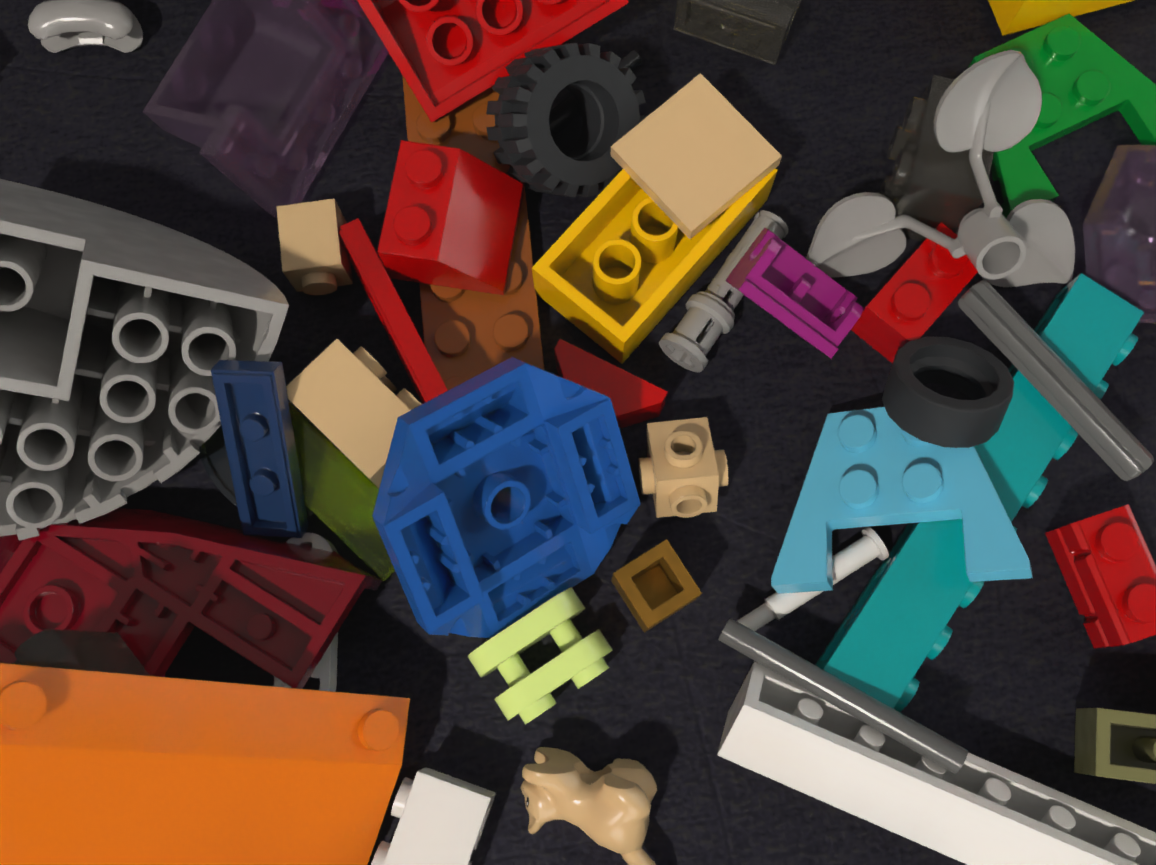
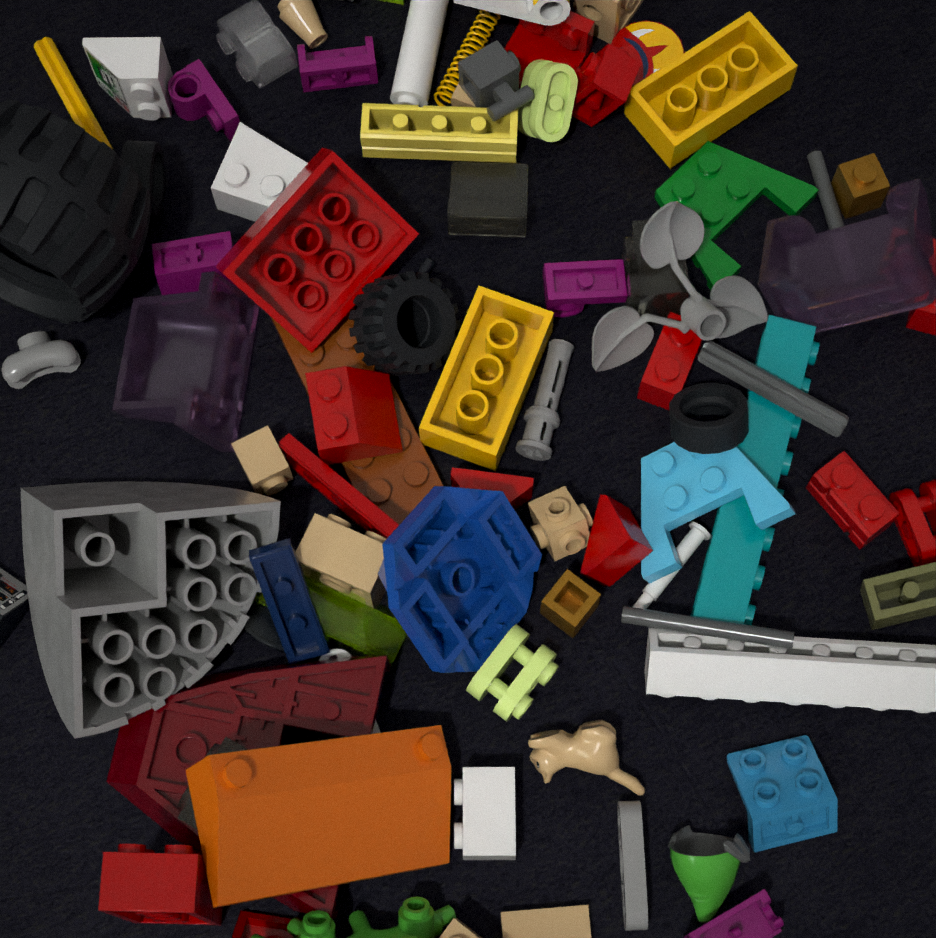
camera: 20 degrees left, 5 degrees down
tan tile [611,73,782,239] -> none
magenta hinge [725,228,864,358] -> none
none -> magenta plate [542,259,628,318]
none -> red slope [580,495,653,587]

